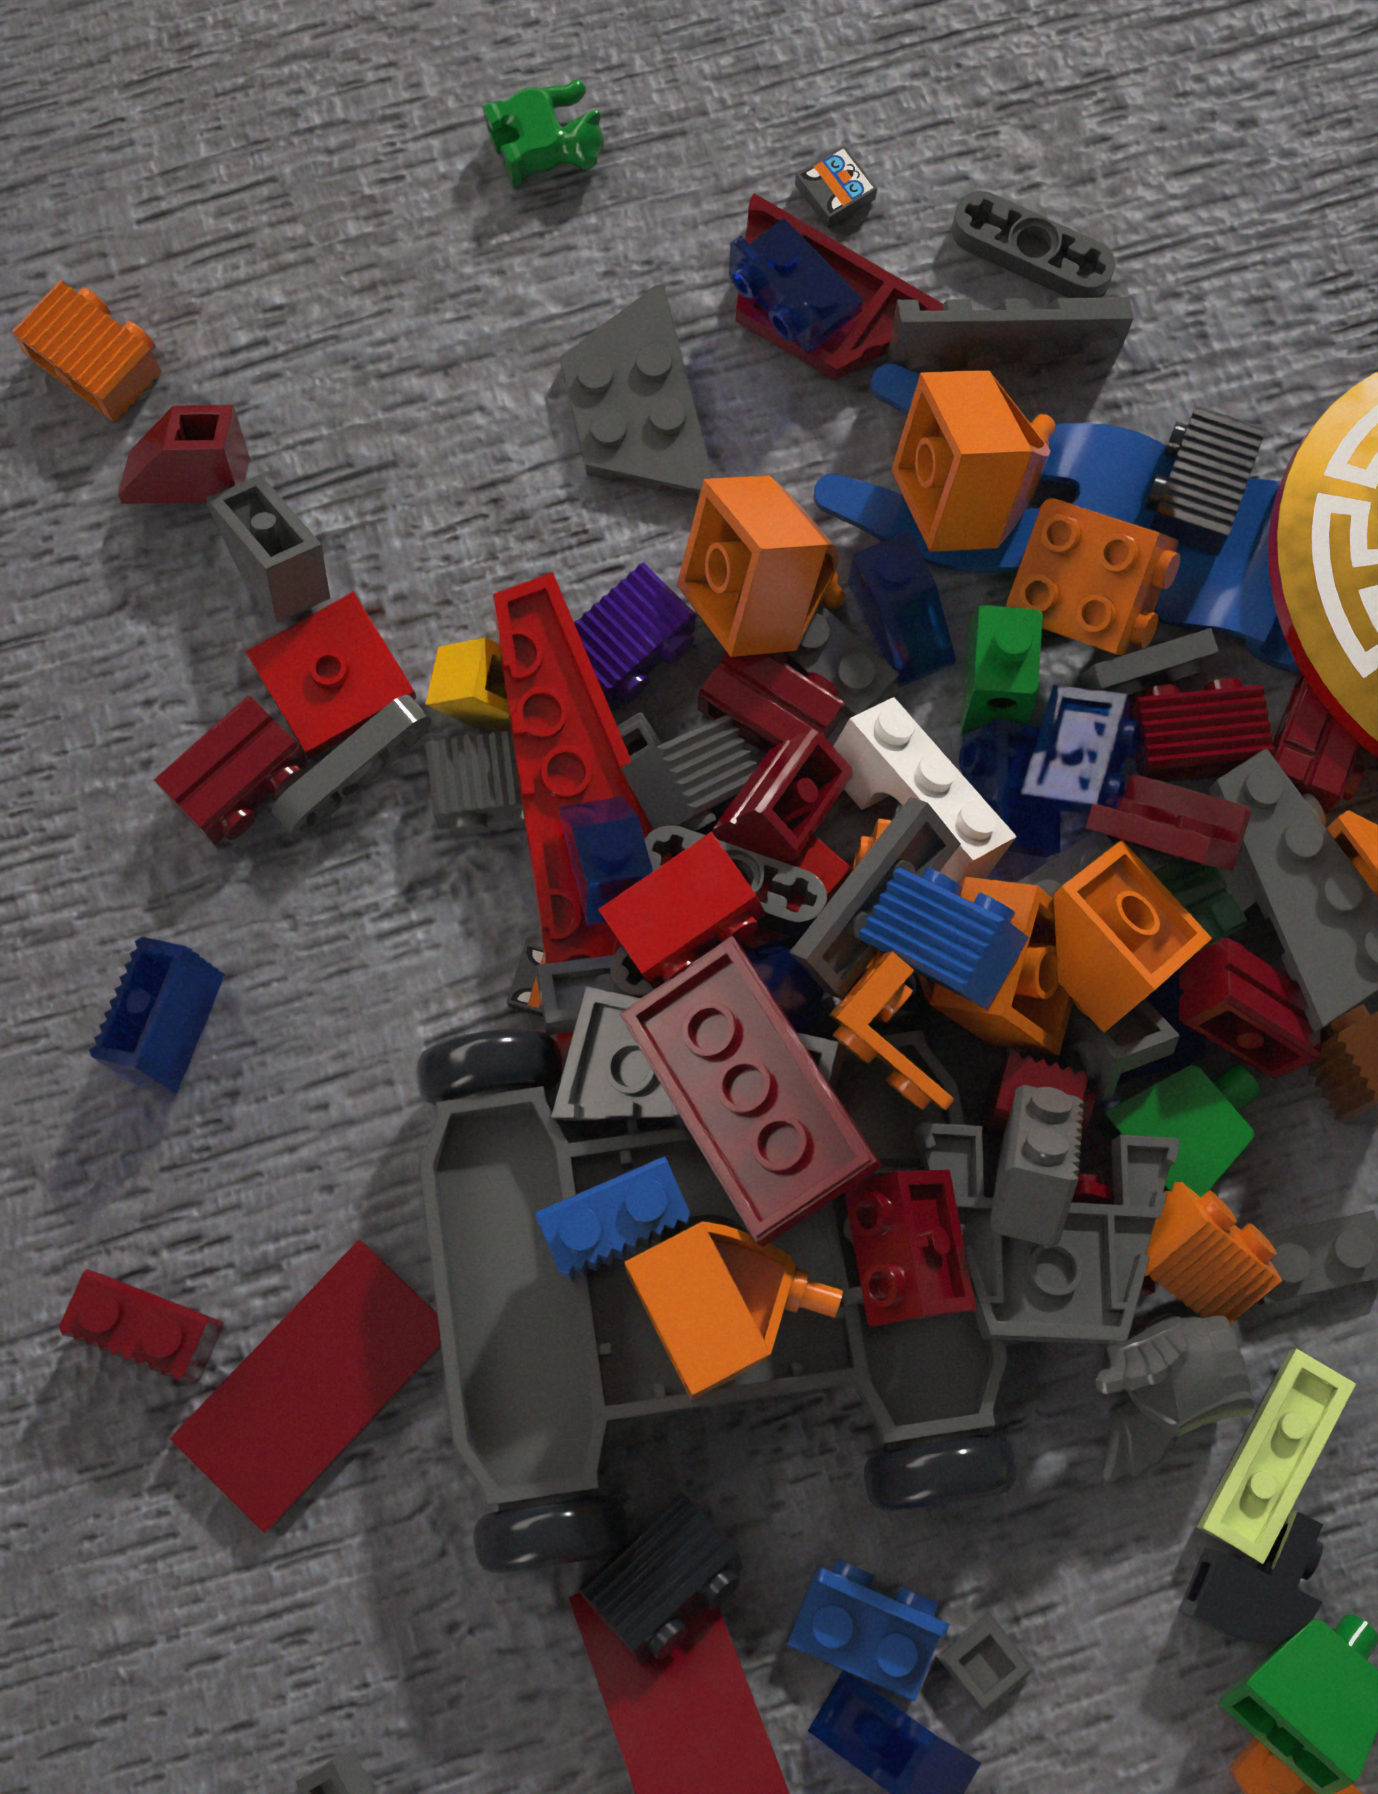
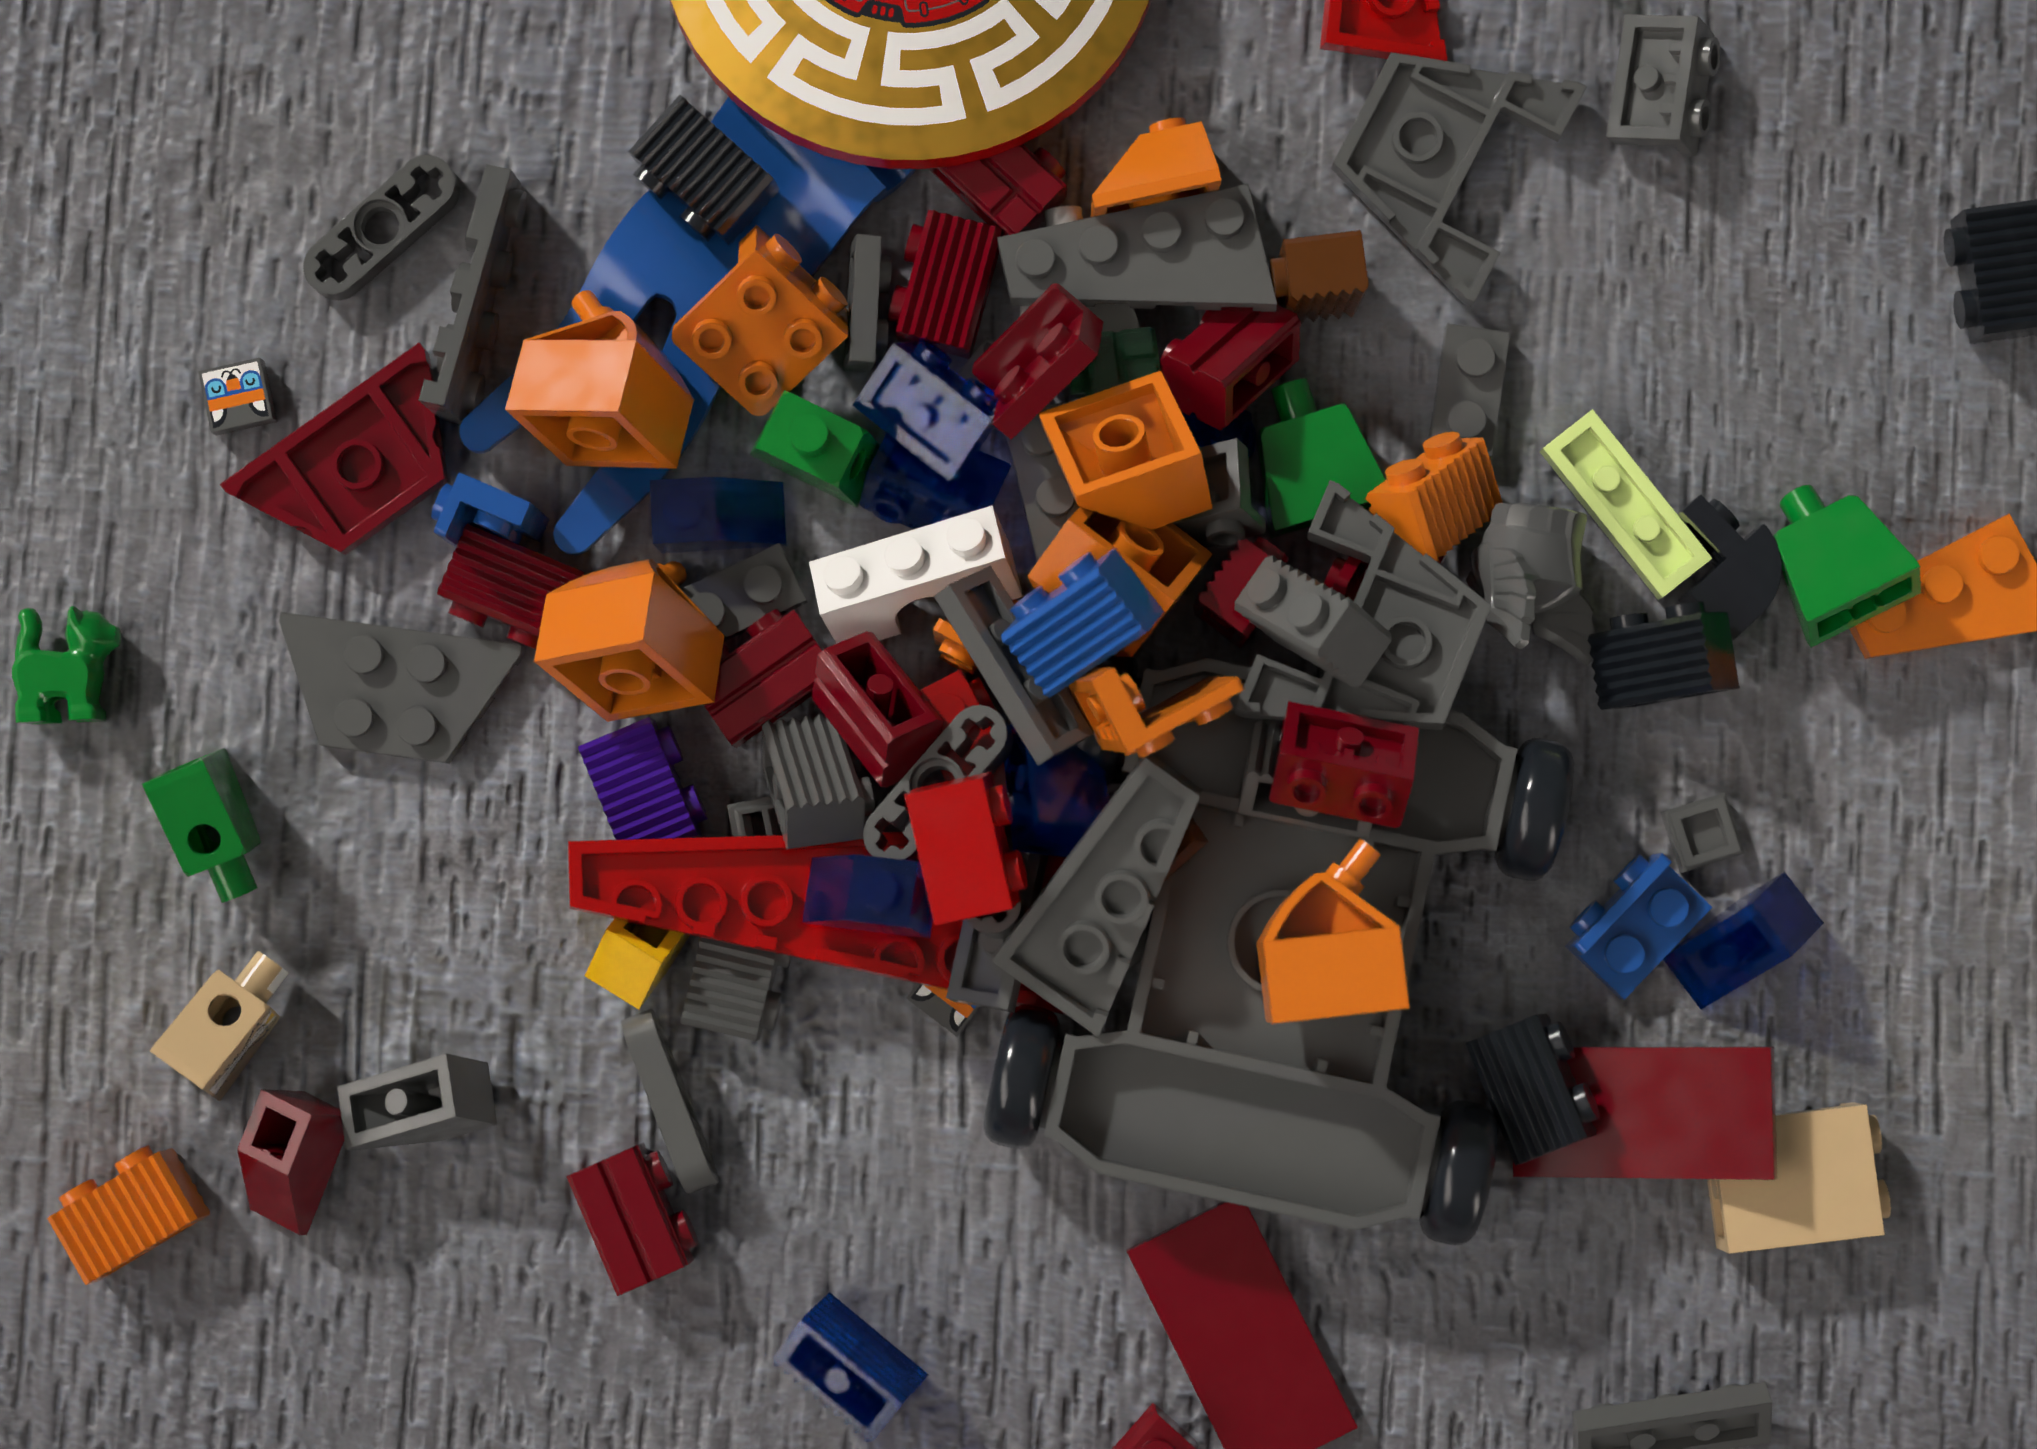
camera: 60 degrees left, 10 degrees up
red plate [245,591,417,759] -> none
blue brick [535,1156,690,1282] -> none
dark red tile [619,936,882,1247] -> none
clear blue bracket [729,218,863,354] -> none
none -> green torso [142,748,261,903]
none -> tan torso [150,951,289,1101]
none -> blue bracket [431,472,550,548]
none -> dark red brick [437,524,586,650]
none -> black brick [1587,601,1739,710]

